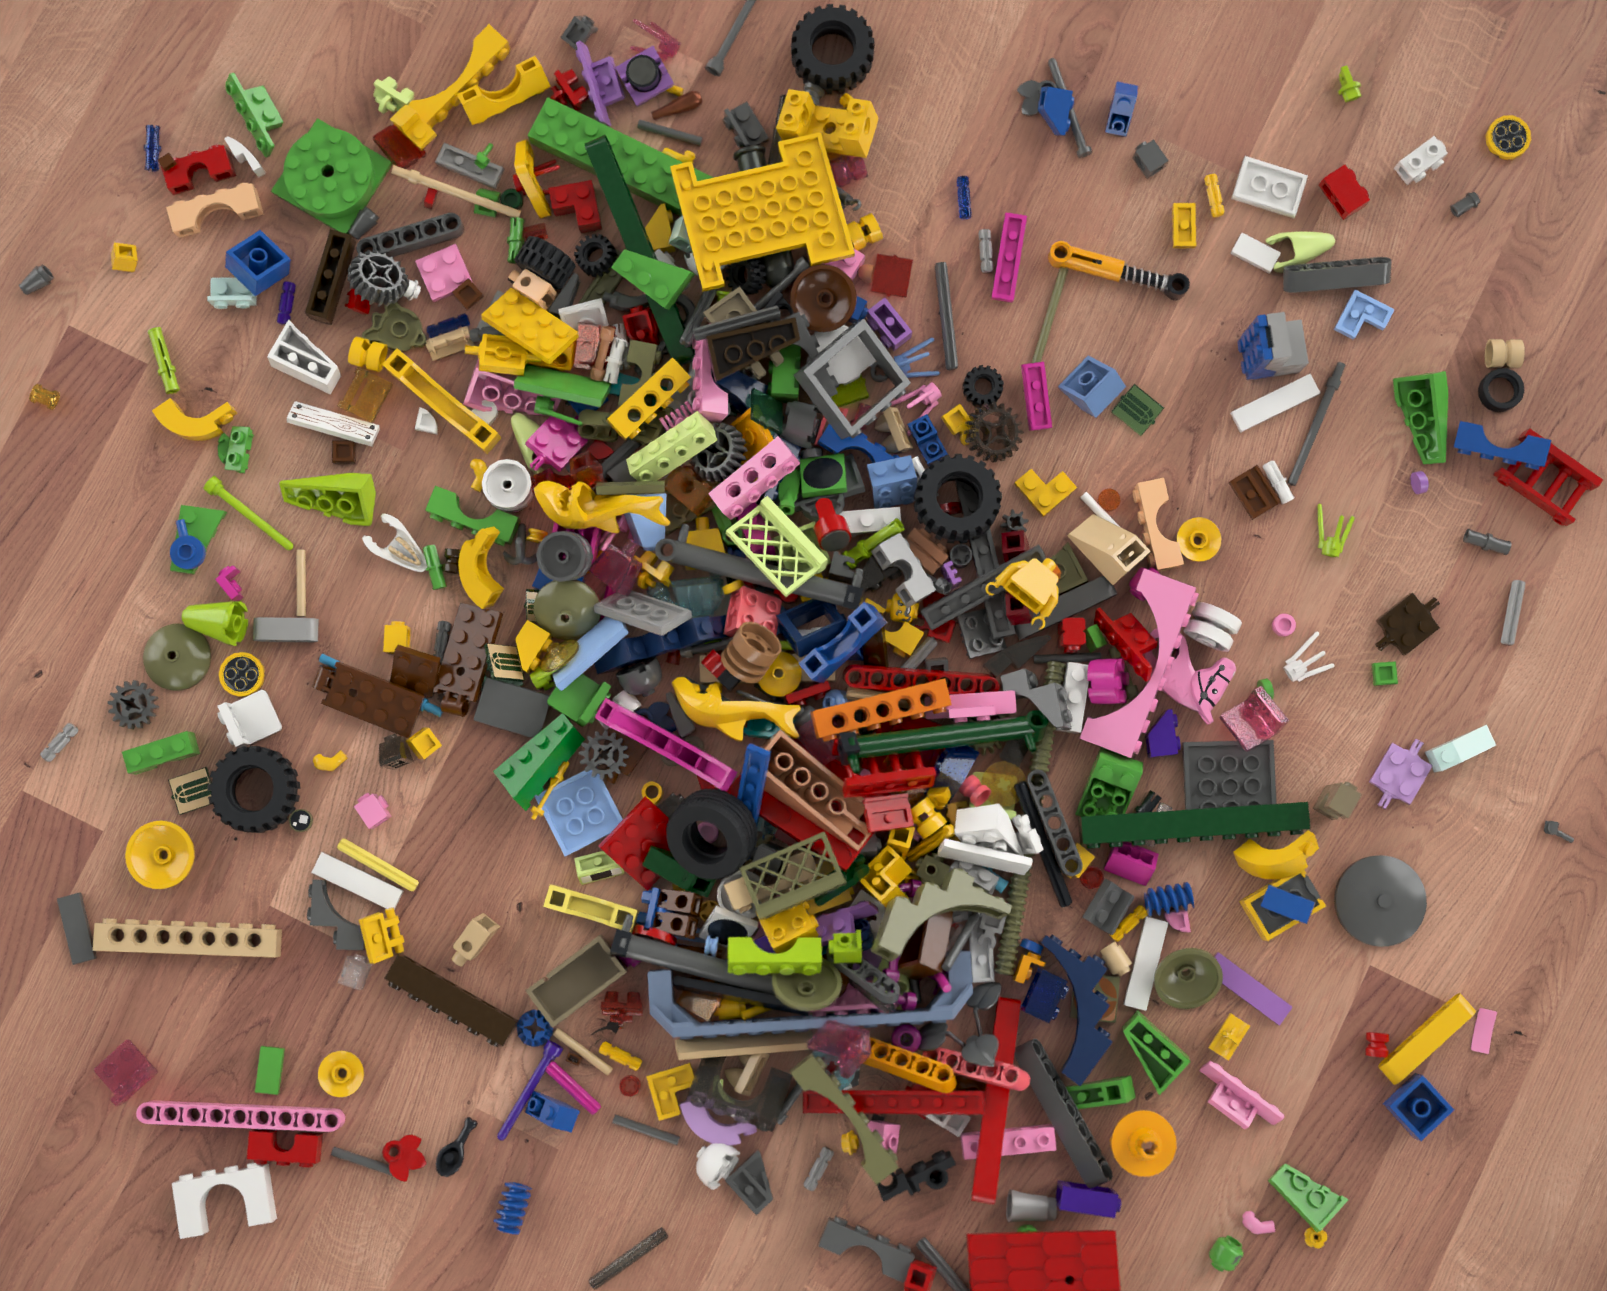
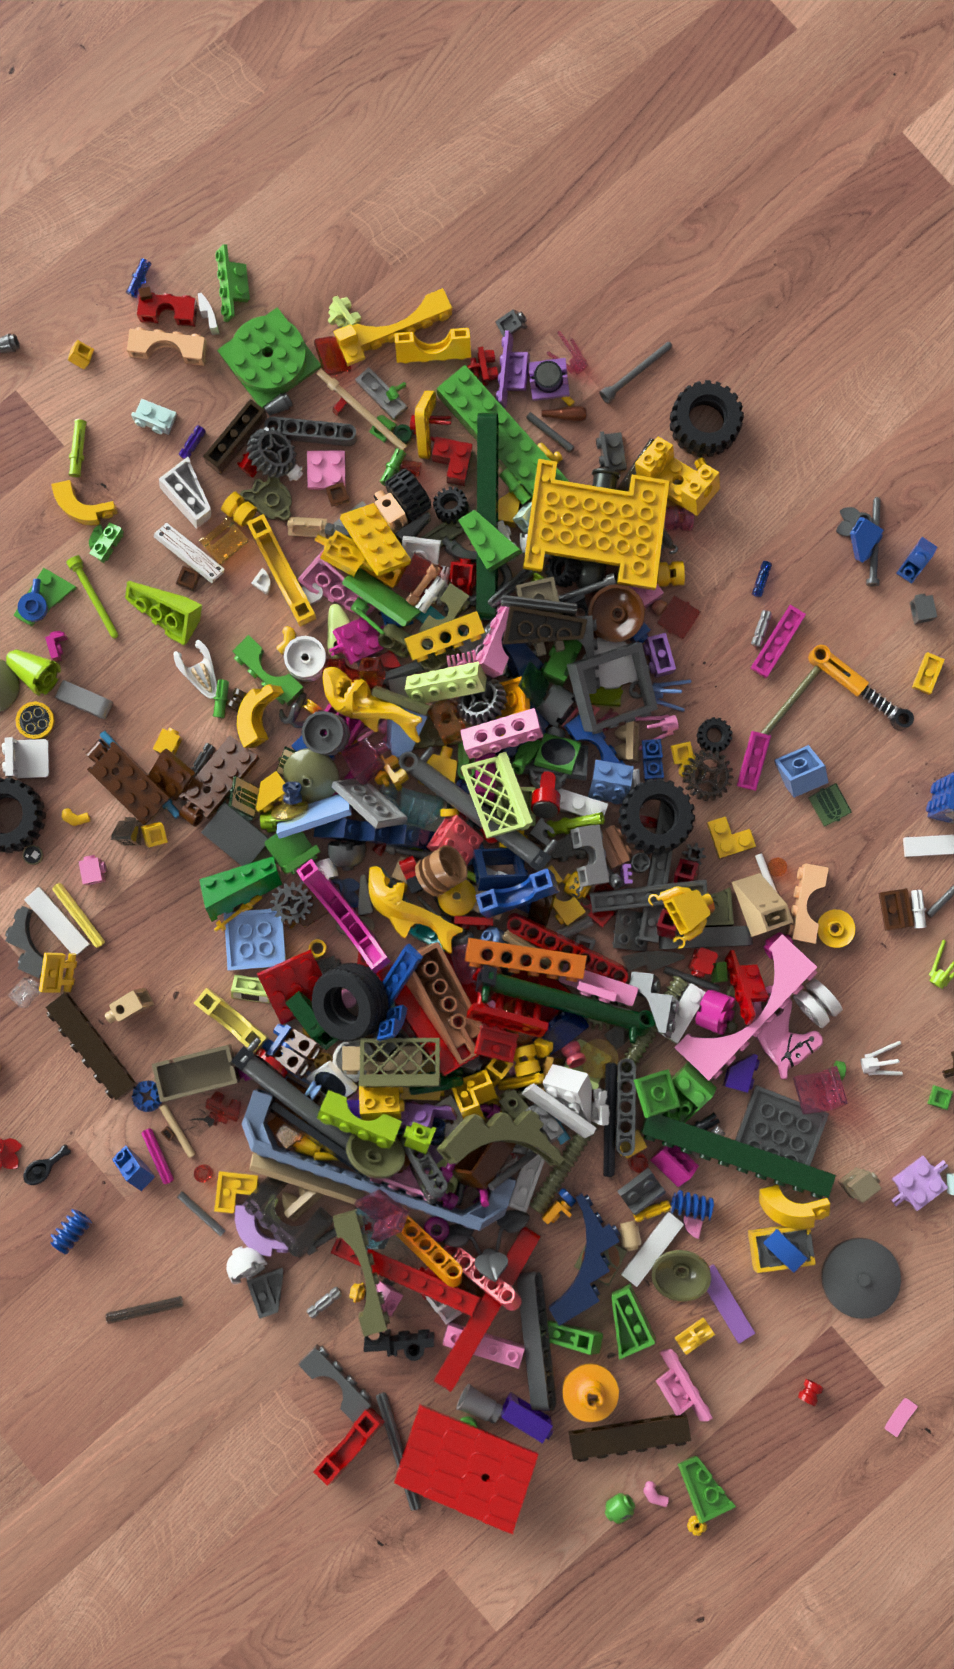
camera: 15 degrees right, 0 degrees up
blue brick [225,230,291,296] -> none
tan bar [296,550,306,617] -> none
clear blue axle [426,313,470,338] -> none
dark purple piece [497,1040,563,1141] -> none
yellow axle [599,1041,642,1071] -> none
dark grey wheel [804,83,825,106] -> none
dark grey axle [935,262,958,370] -> none
light grey plate [979,914,1006,948] -> none
clear blue brick [1020,968,1069,1023] -> none
bright pink tile [1272,614,1296,637] -> none
yellow beam [1378,993,1476,1085] -> none
blue brick [1382,1073,1454,1141] -> none
none -> dark blue wheel [282,782,302,804]
none -> blue slope [377,1005,407,1041]
none -> bright green pin [499,468,532,505]
none -> dark brown brick [568,1412,691,1462]
none -> bright green tile [633,1069,681,1118]

